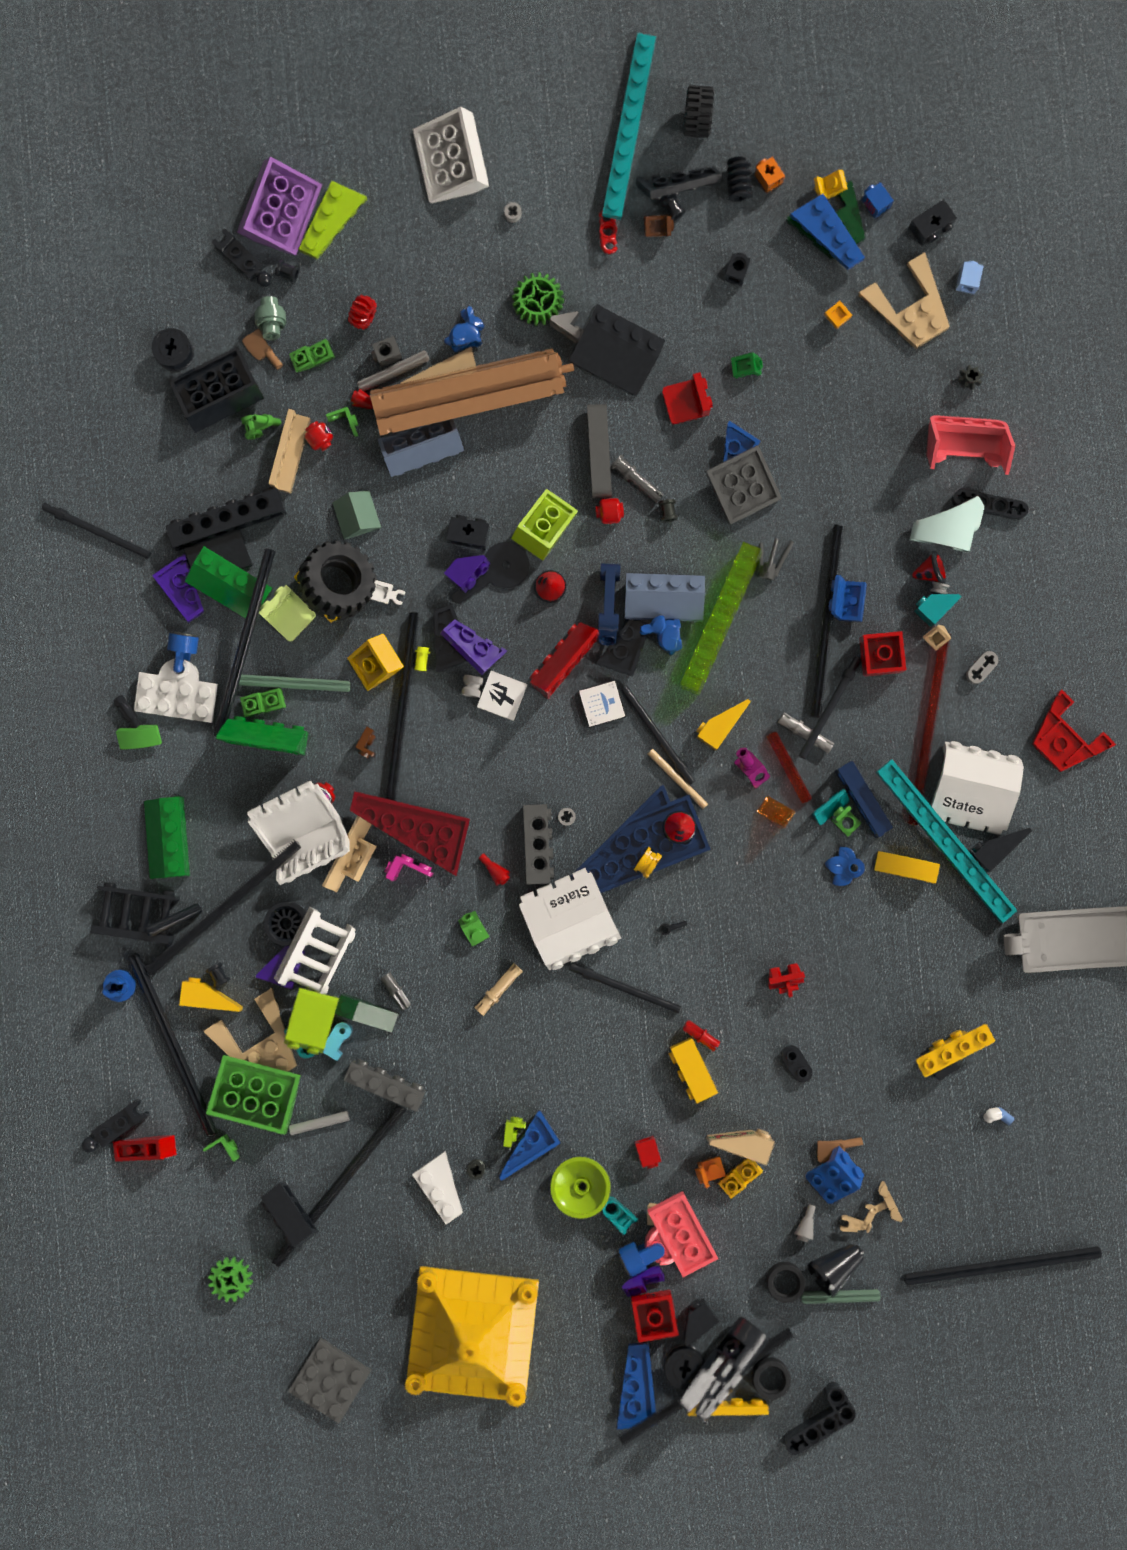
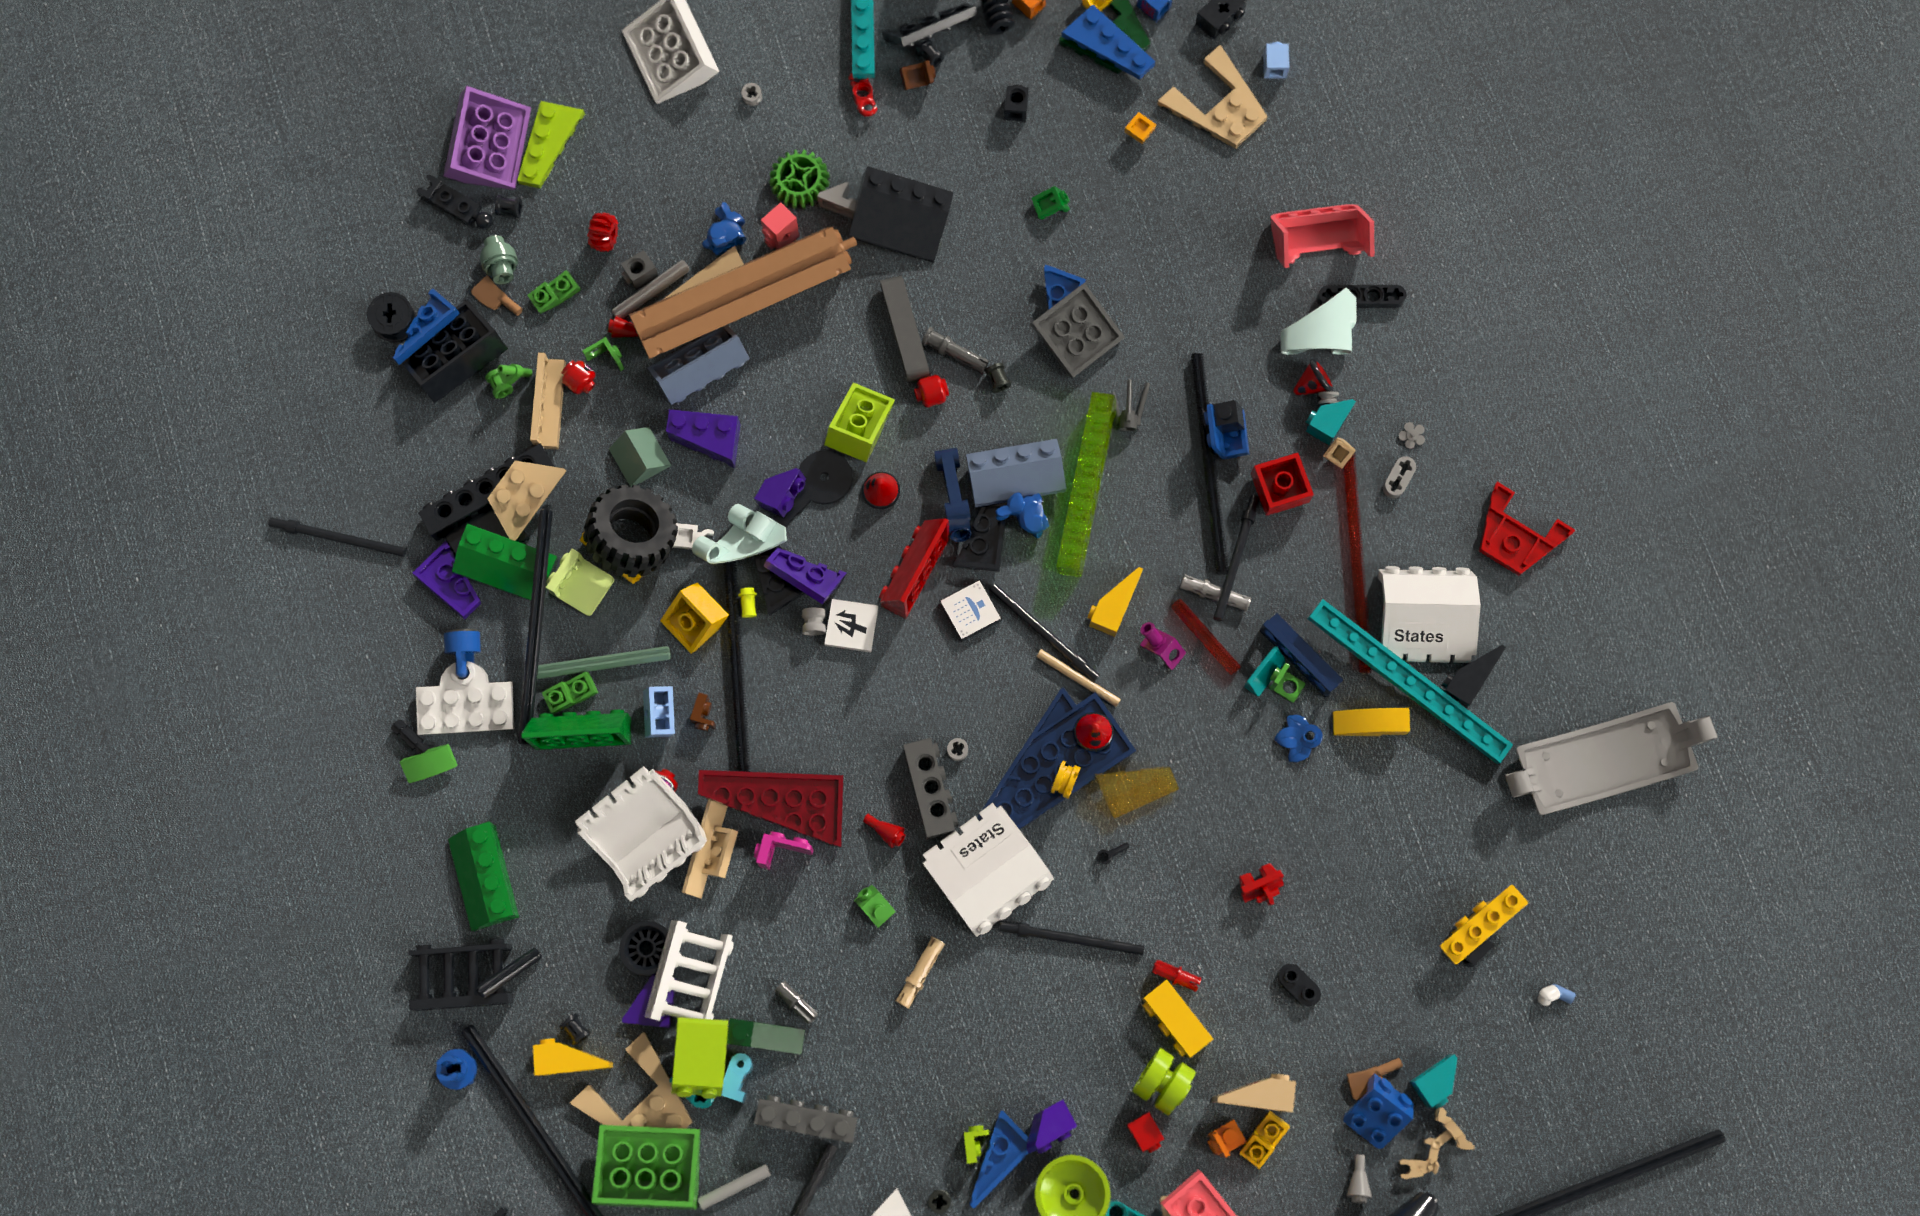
camera: 10 degrees left, 10 degrees down
black axle [145,839,301,975] -> none
black brick [446,515,490,550] -> none
red bracket [662,372,713,425] -> none
clear orange slope [757,796,796,829] -> none
pearl dark grey gear [958,365,983,391] -> none
none -> blue wing [393,288,460,365]
none -> tan wing [487,461,566,541]
none -> light blue brick [643,686,675,738]
none -> dark purple wedge [666,409,741,468]
none -> light aqua panel [692,504,787,564]
none -> coral brick [761,203,800,250]
none -> dark purple slope [1026,1100,1077,1154]
none -> clear yellow wing [1094,766,1179,819]
none -> lime wheel [1132,1048,1196,1116]
none -> black brick [1213,400,1245,434]
none -> light grey plant [1399,422,1425,449]
none -> teal slope [1409,1054,1458,1109]

